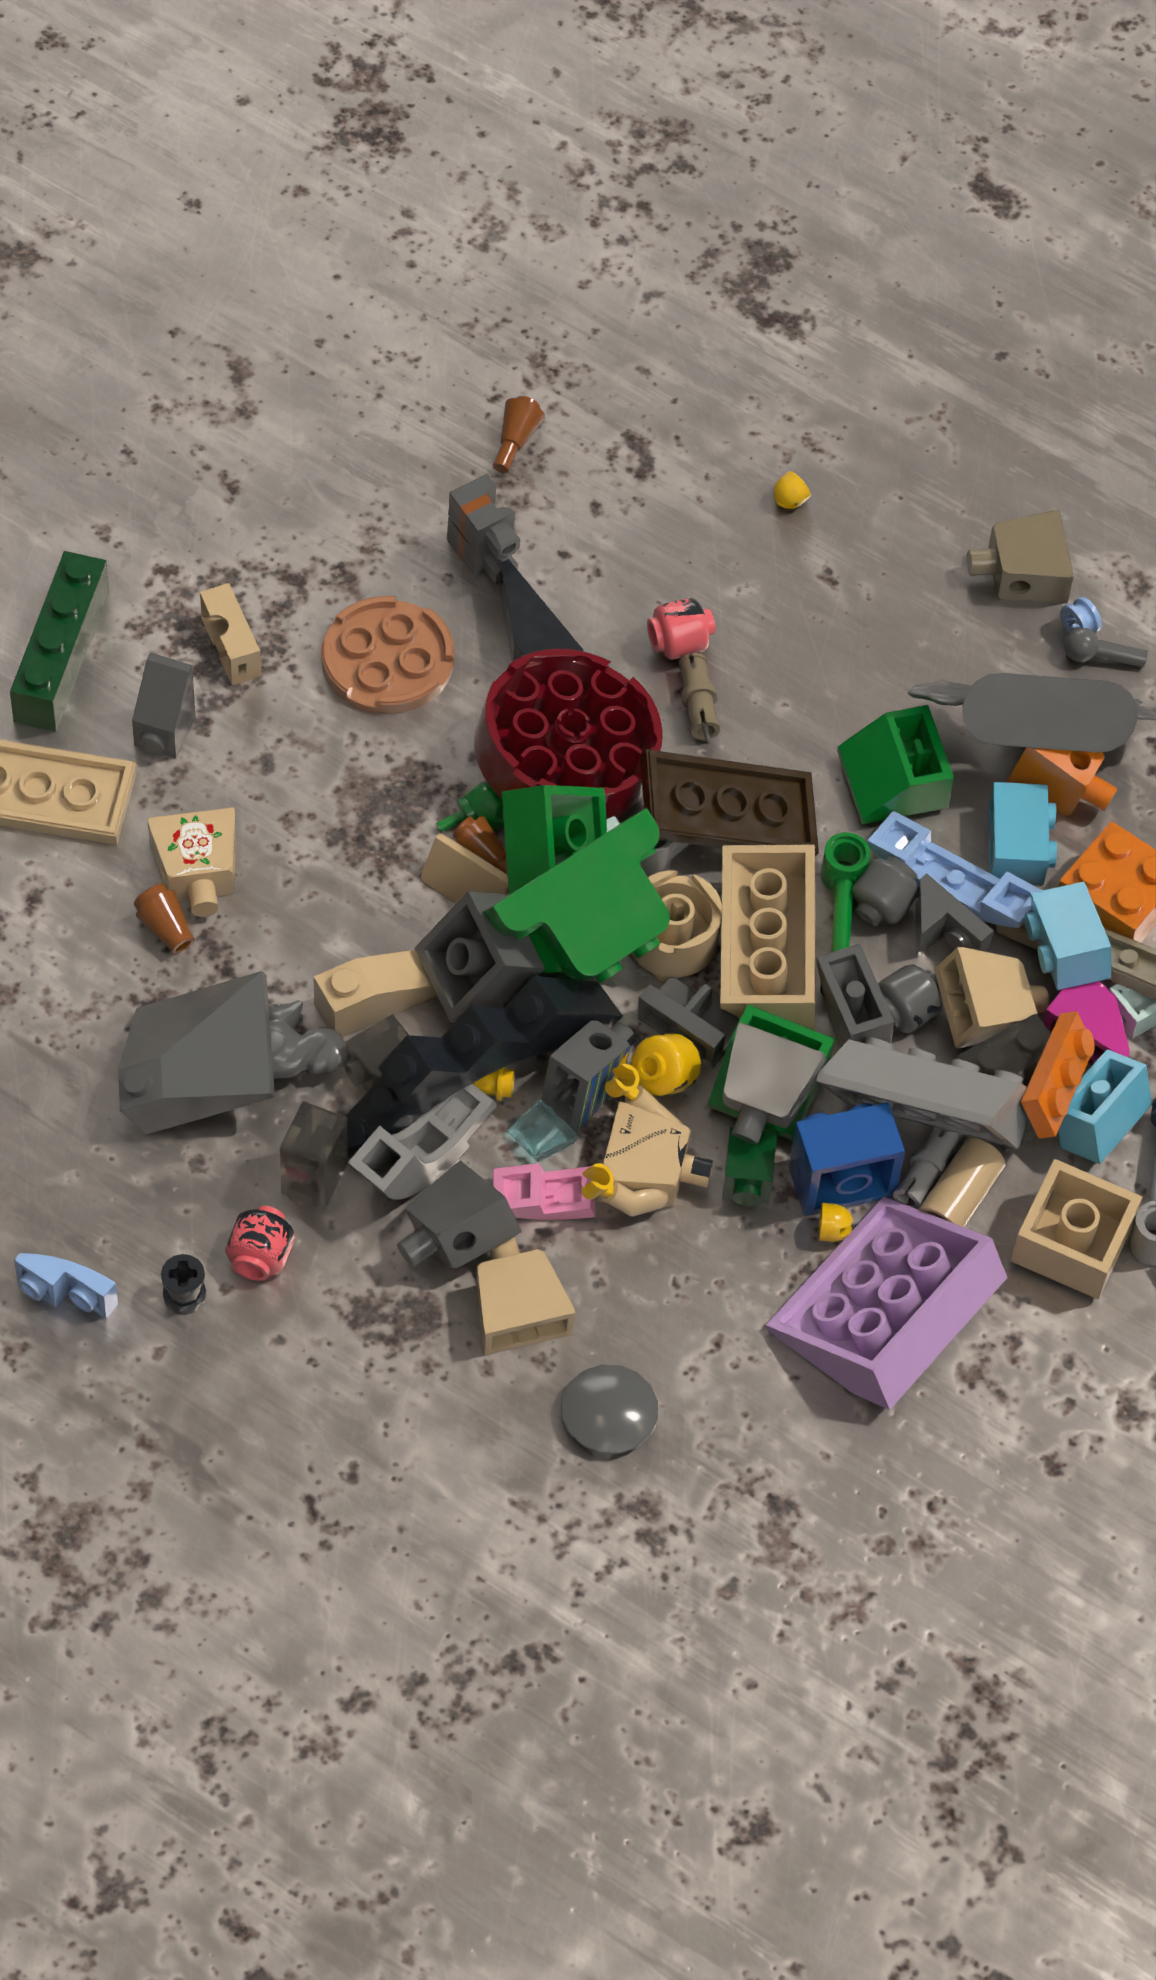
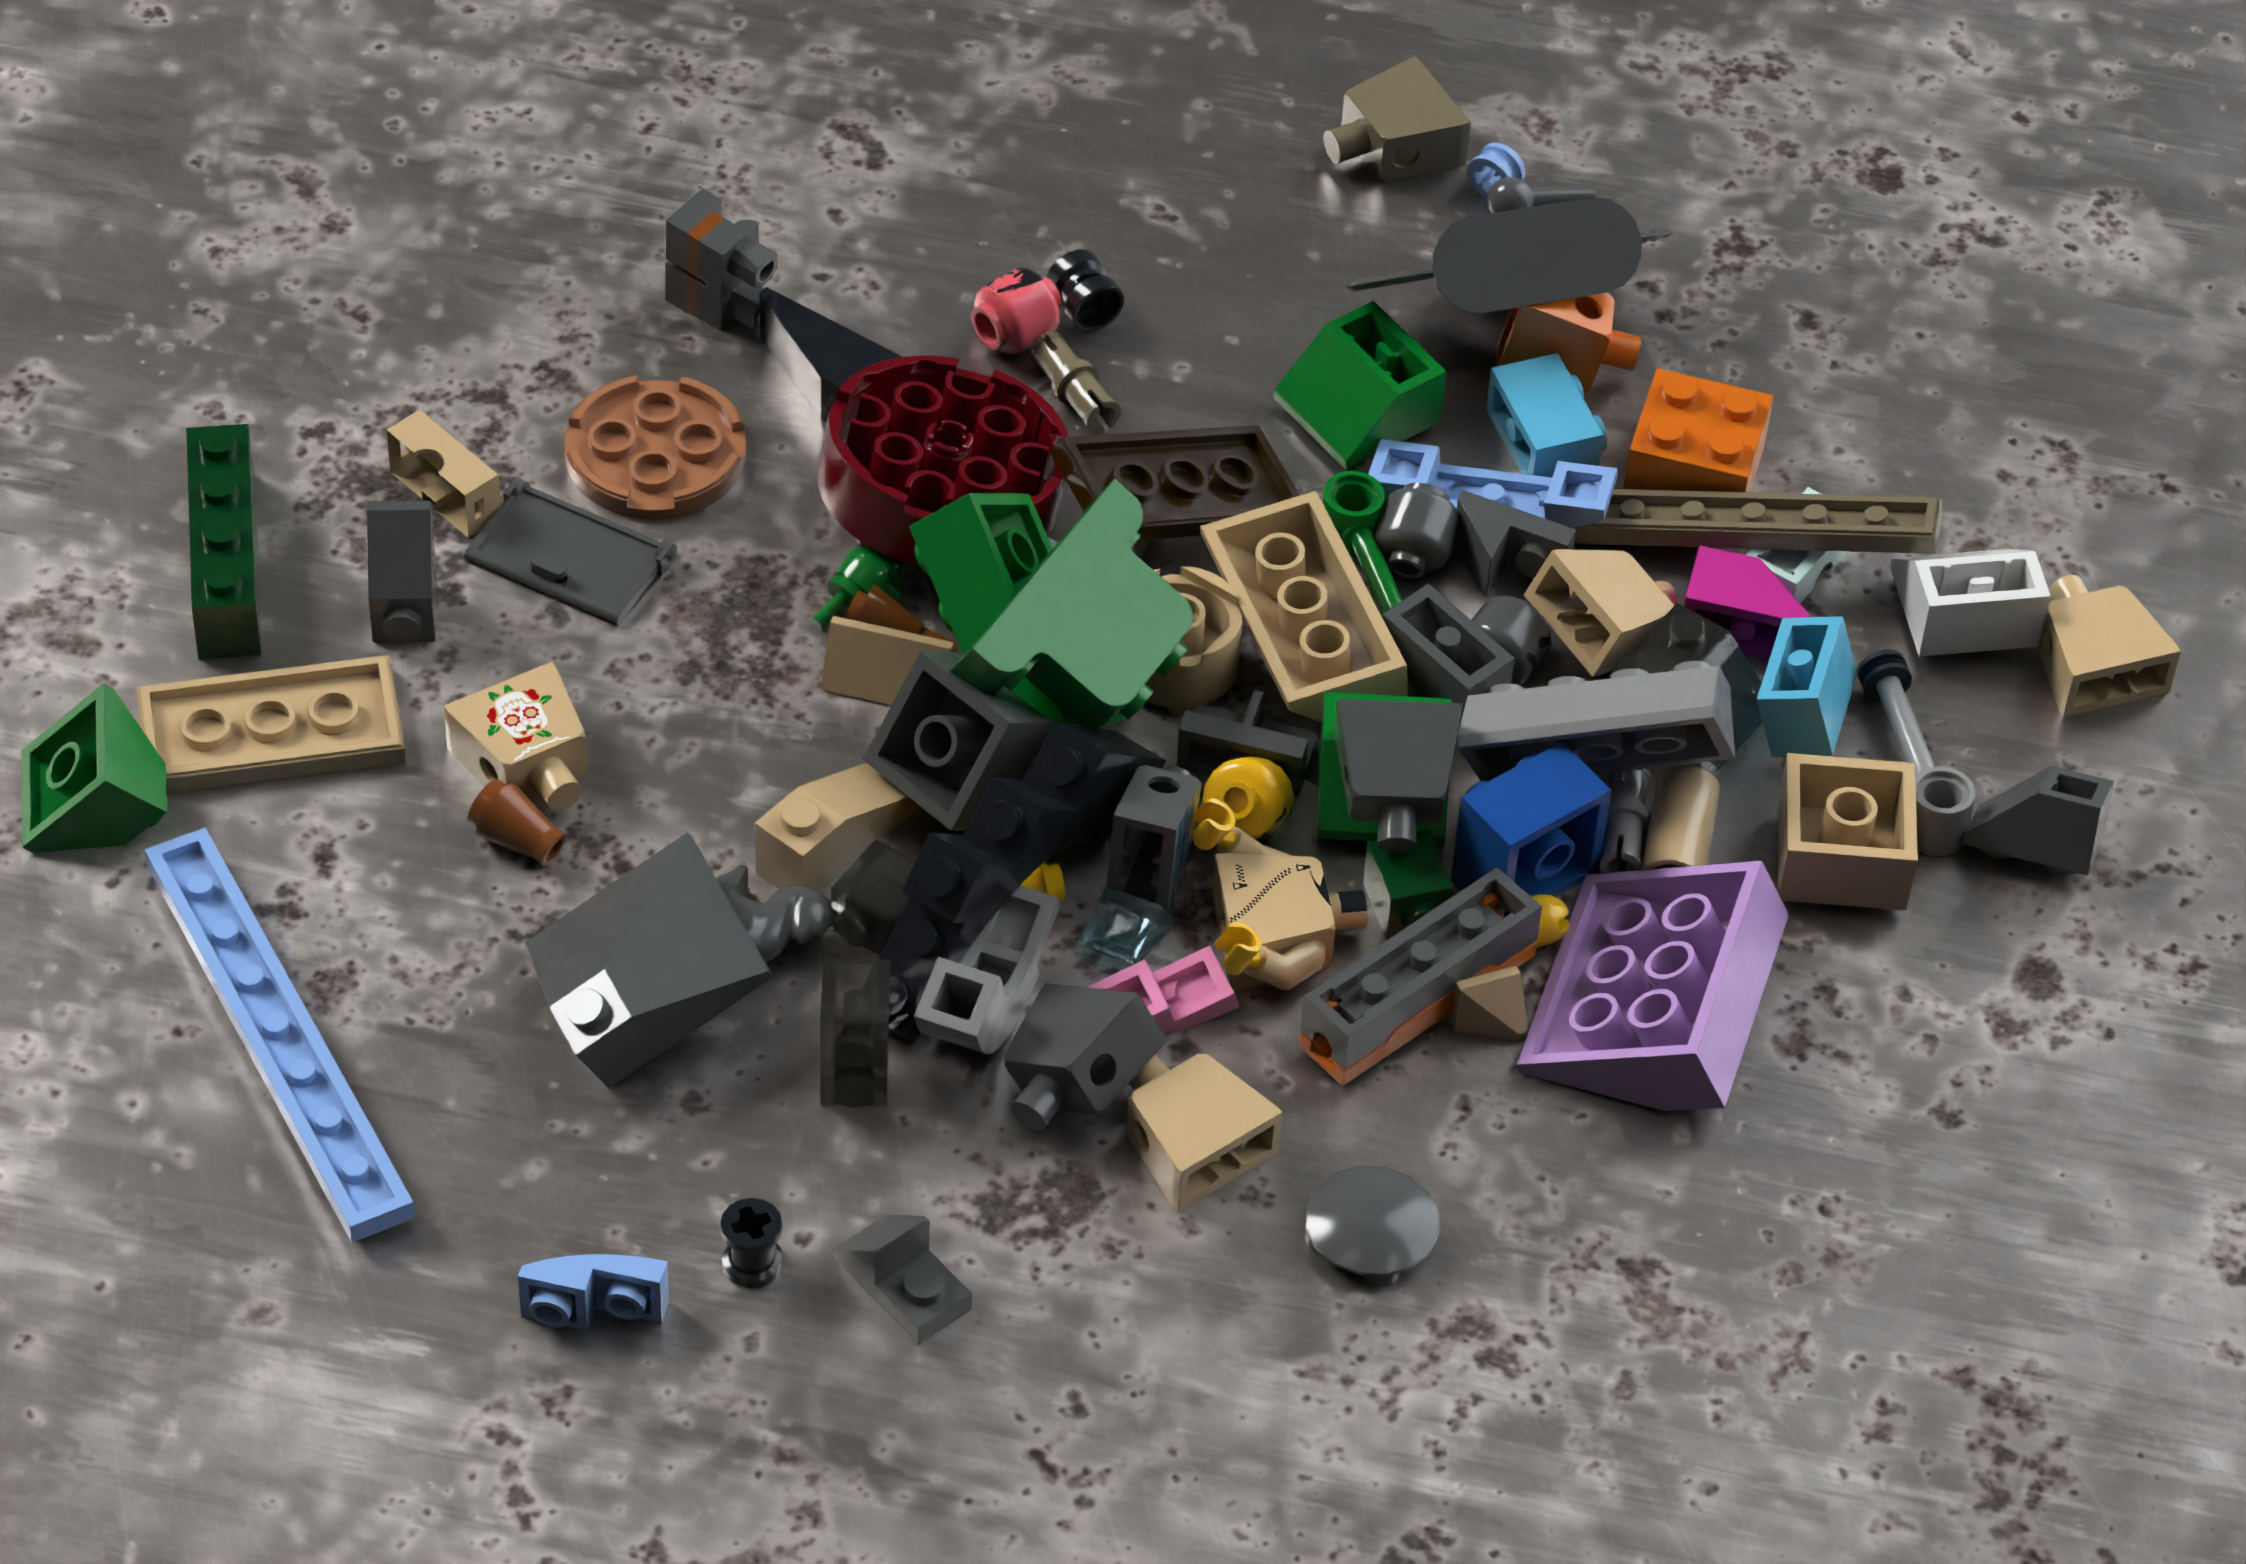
camera: 20 degrees left, 10 degrees down
coral head [225,1206,295,1281] -> none
dark orange cone [493,396,545,473] -> none
yellow hinge [774,471,811,509] -> none
orange plate [1021,1011,1095,1139] -> none
medium azure brick [1025,882,1112,990] -> none
none -> dark grey door [464,477,677,625]
none -> dark grey slope [833,1215,972,1345]
none -> black wheel [1046,249,1124,332]
none -> dark grey piece [1298,867,1542,1086]
none -> tan slope [1451,966,1528,1041]

